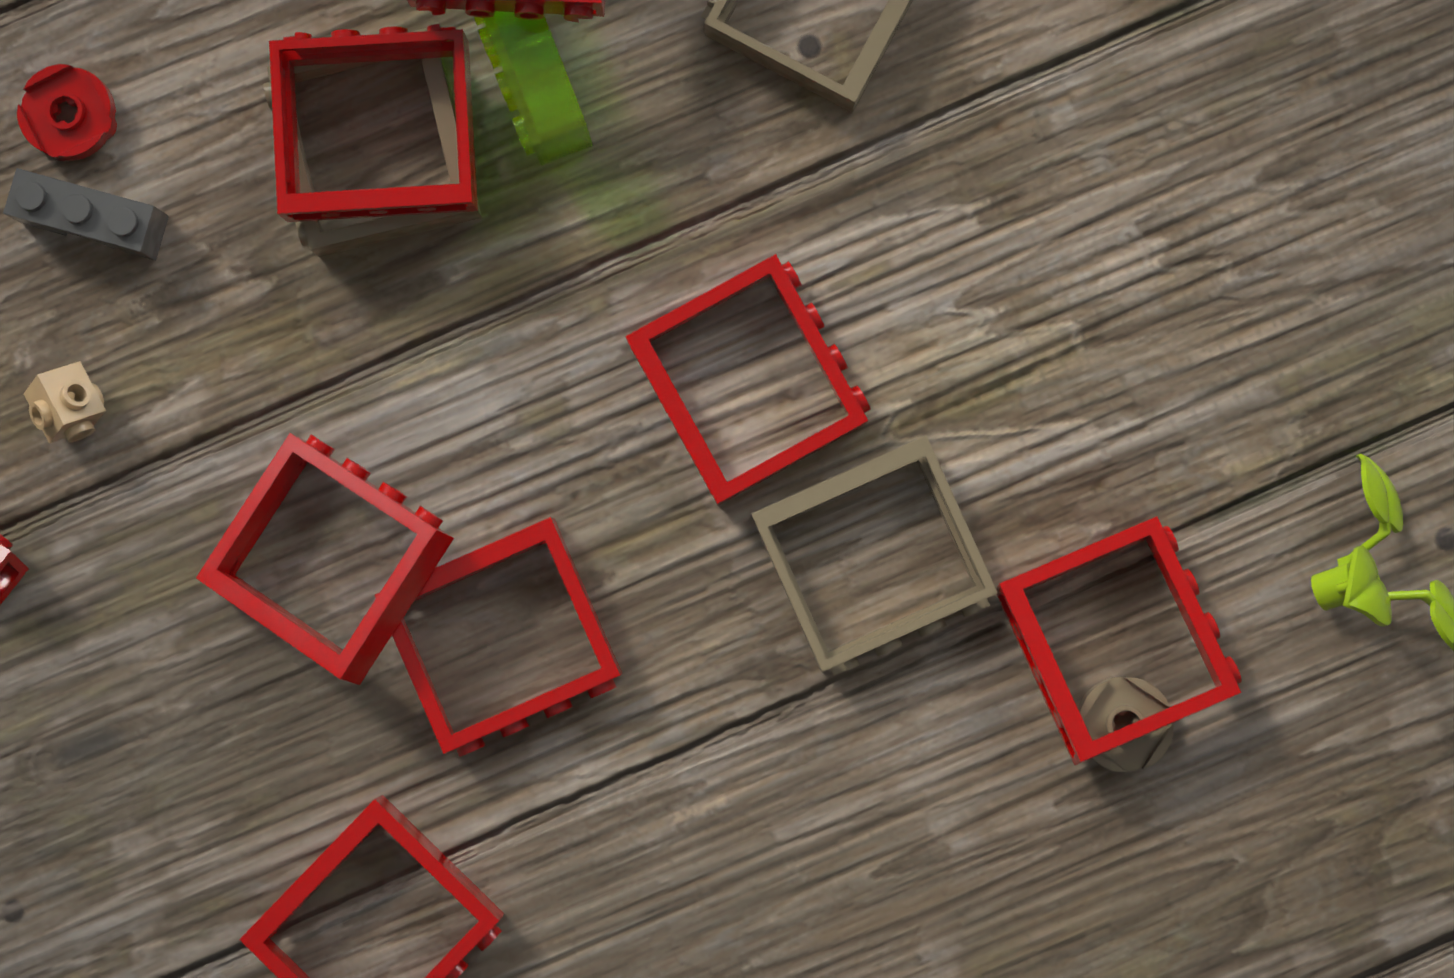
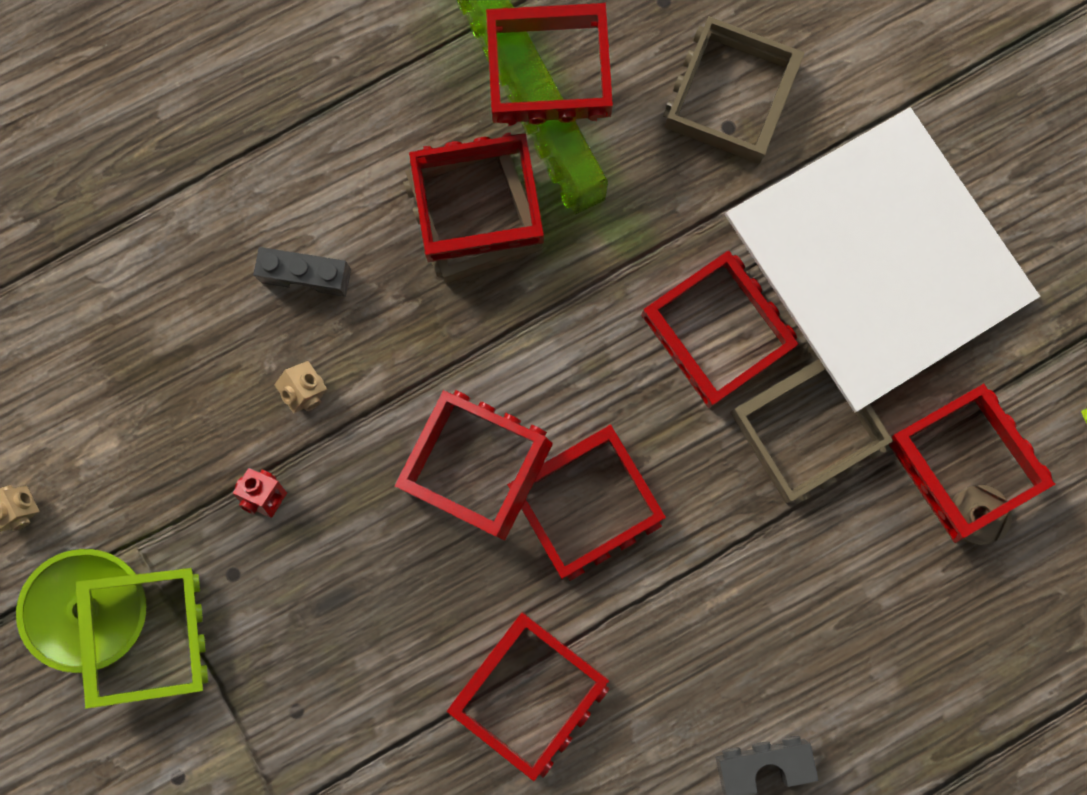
camera: 10 degrees left, 5 degrees down
red plate [17,64,117,161] -> none
none -> white baseplate [724,107,1040,413]

